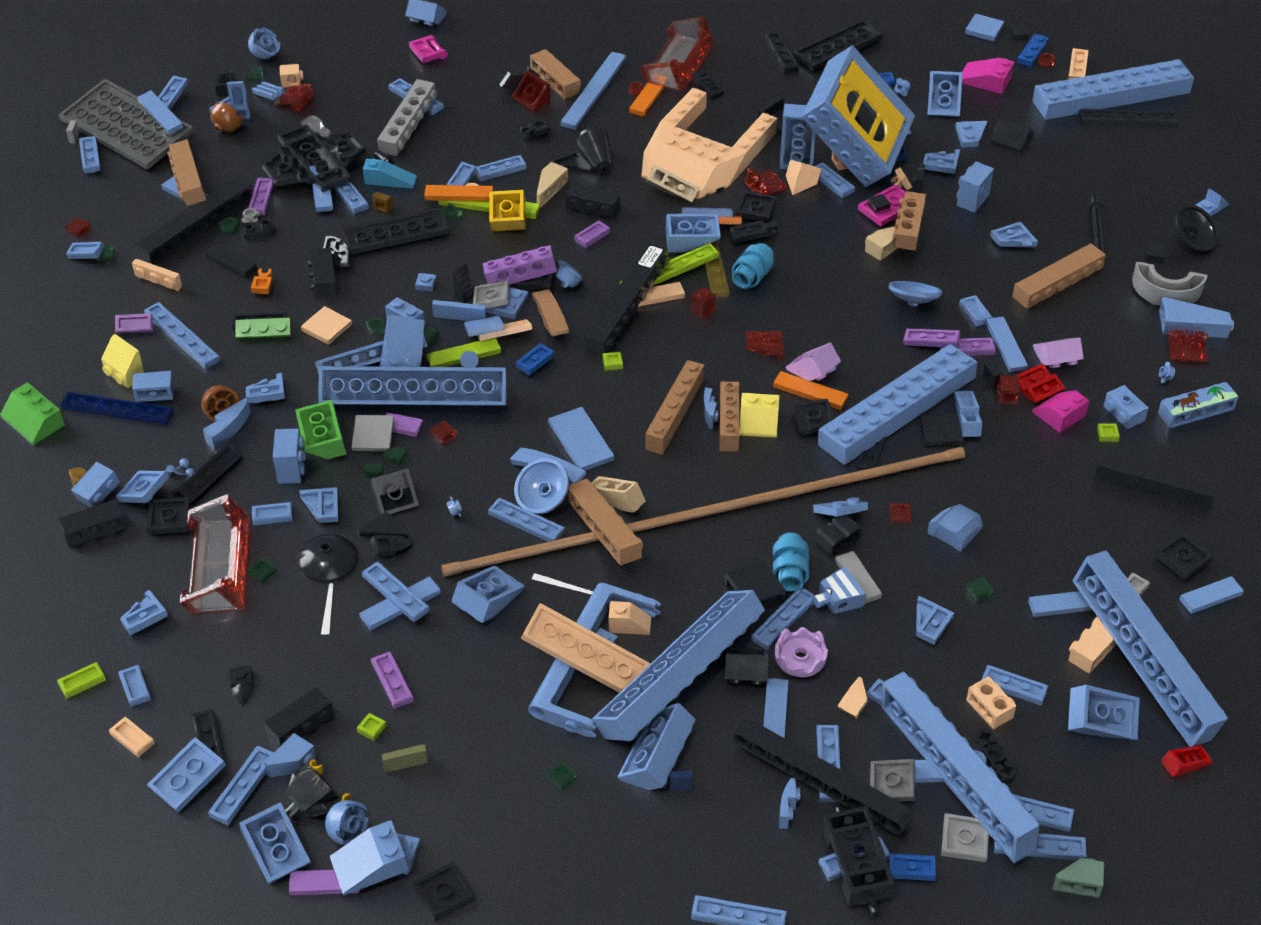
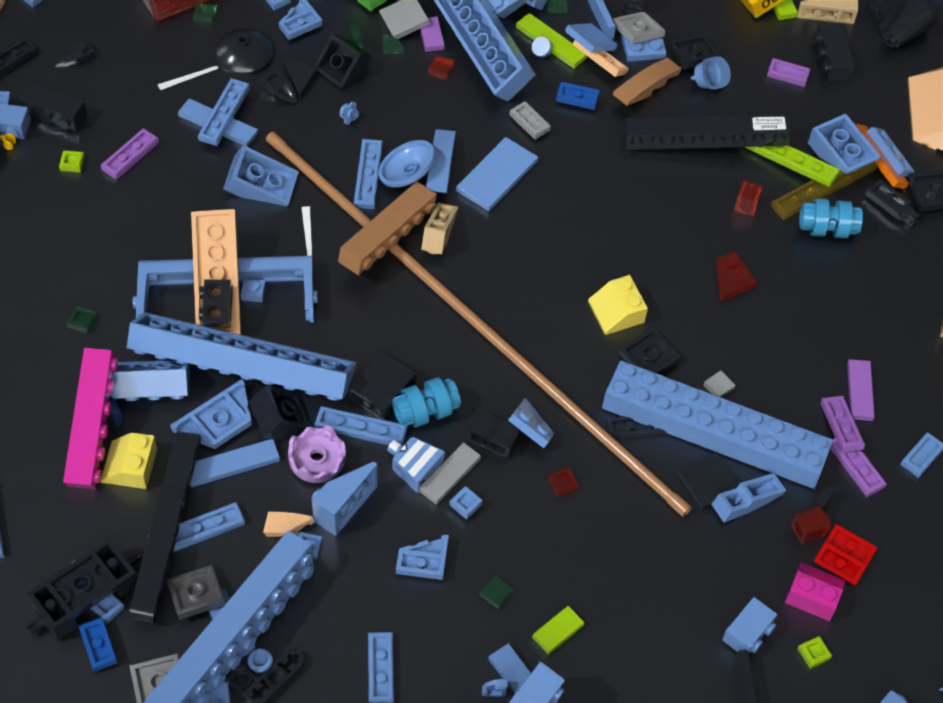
camera: 60 degrees right, 10 degrees up
olive tile [382,744,428,773] -> none
medium lavender brick [483,245,557,284] -> none
lime tile [603,352,623,371] -> none
light nougat slope [609,601,651,635] -> none
light nougat tile [638,282,685,307] -> none
tan slope [645,165,700,203] -> none
medium nougat brick [645,360,704,455] -> none
medium blue slope [704,388,719,429] -> none
medium nougat brick [719,382,739,452] -> none
orange tile [773,371,849,410] -> none
medium blue slope [779,778,800,829] -> none
lavender slope [786,342,841,381] -> none
medium blue dish [889,281,942,306] -> none
medium blue slope [927,504,983,552] -> none
light nougat brick [966,676,1016,730] -> none
medium blue tile [986,317,1028,373] -> none
lavender slope [1033,337,1084,368] -> none
medium blue brick [1104,385,1148,429] -> none
none -> dark pink brick [63,348,118,490]
none -> light yellow slope [100,433,157,489]
none -> medium blue wing [170,379,252,449]
none -> black brick [199,279,233,328]
none -> medium blue slope [311,462,378,536]
none -> medium blue plate [450,486,483,519]
none -> medium blue tile [482,679,508,697]
none -> light grey plate [509,101,551,140]
none -> lime tile [532,606,584,655]
none -> light grey tile [703,371,736,398]
none -> medium blue brick [722,597,777,653]
none -> medium lavender tile [847,359,874,421]

